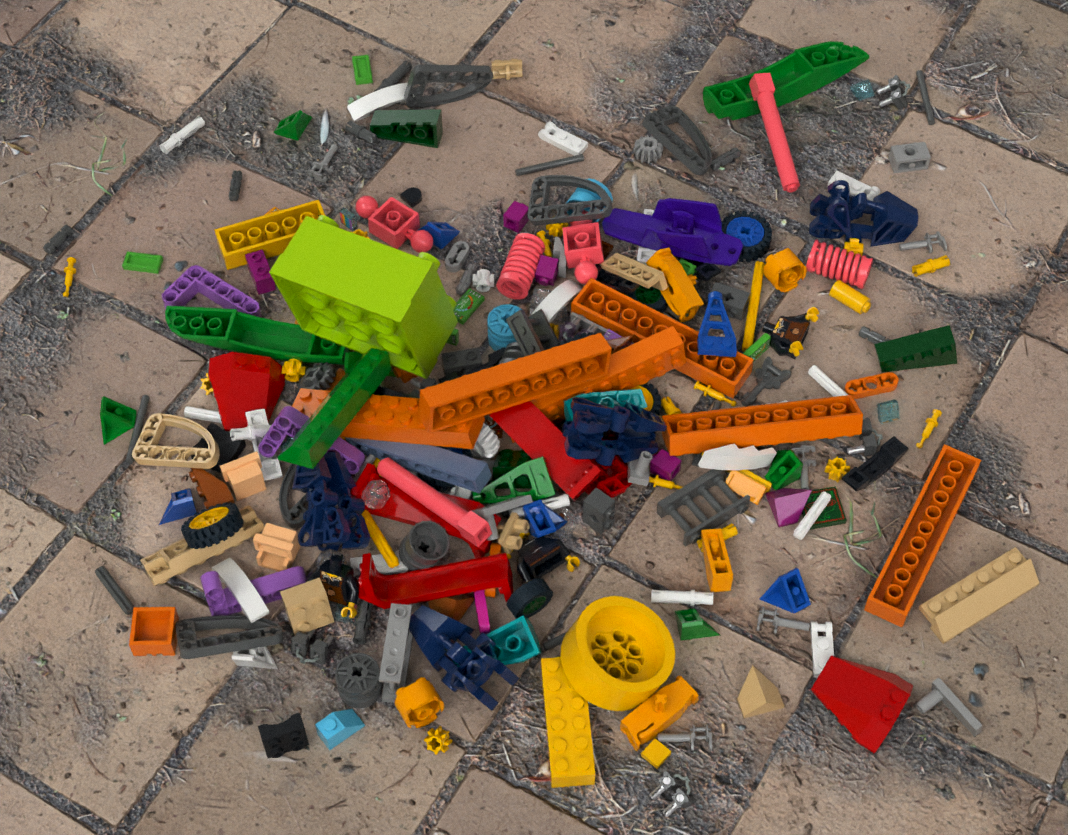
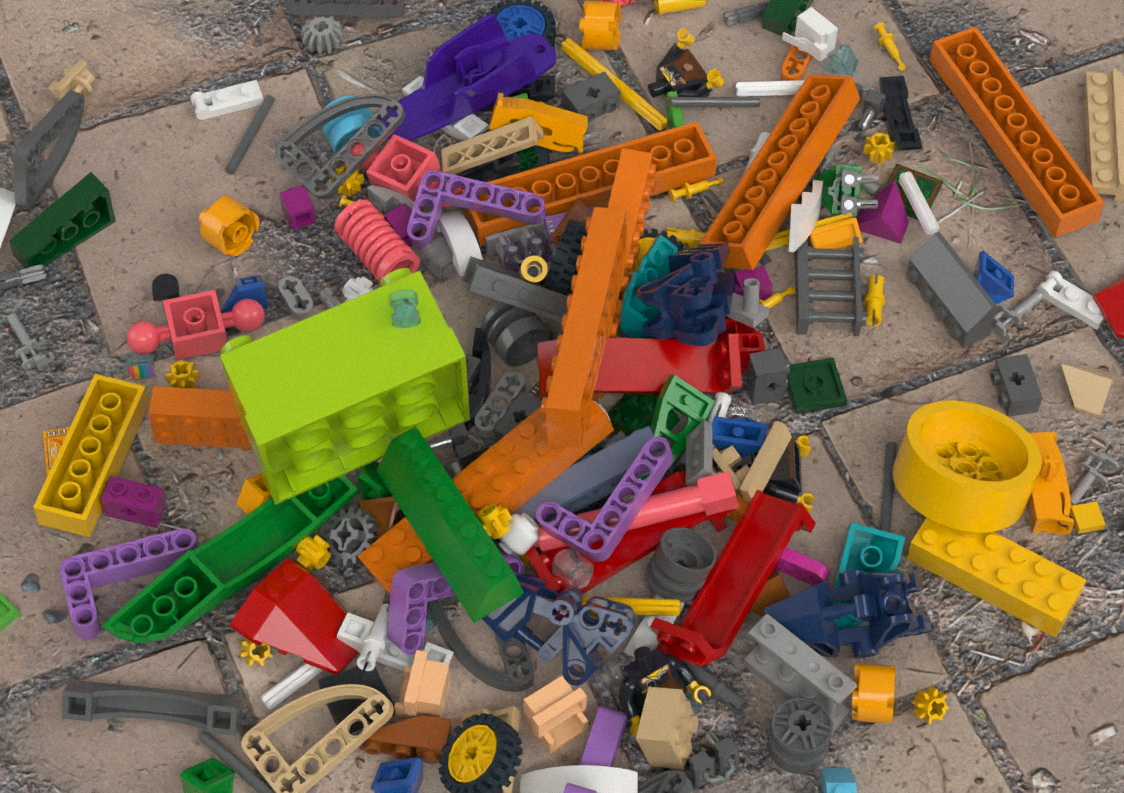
camera: 55 degrees left, 0 degrees up
medium azure wheel [487,304,522,351] -> none
black wheel [506,578,553,619] -> none
white pin [651,589,713,606] -> none
green slope [675,608,720,641] -> none
blue plate [697,291,737,357] -> none
light orange slope [701,528,733,592] -> none
dark grey piece [741,356,792,407] -> none
none -> dark grey arch [62,680,243,735]
none -> light orange brick [199,195,259,256]
none -> clear light blue wheel [389,290,421,328]
none -> medium lavender beam [407,170,546,248]
none -> yellow gear [478,504,513,539]
none -> white head [498,513,539,555]
none -> yellow brick [520,256,548,285]
none -> medium lavender beam [536,436,673,562]
none -> dark grey bar [667,97,761,107]
none -> tan tile [739,421,792,503]
none -> white piece [782,7,838,62]
none -> dark green tile [787,358,848,415]
none -> piece [828,166,879,215]
none -> dark grey slope [906,231,997,348]
none -> dark grey brick [990,354,1043,417]

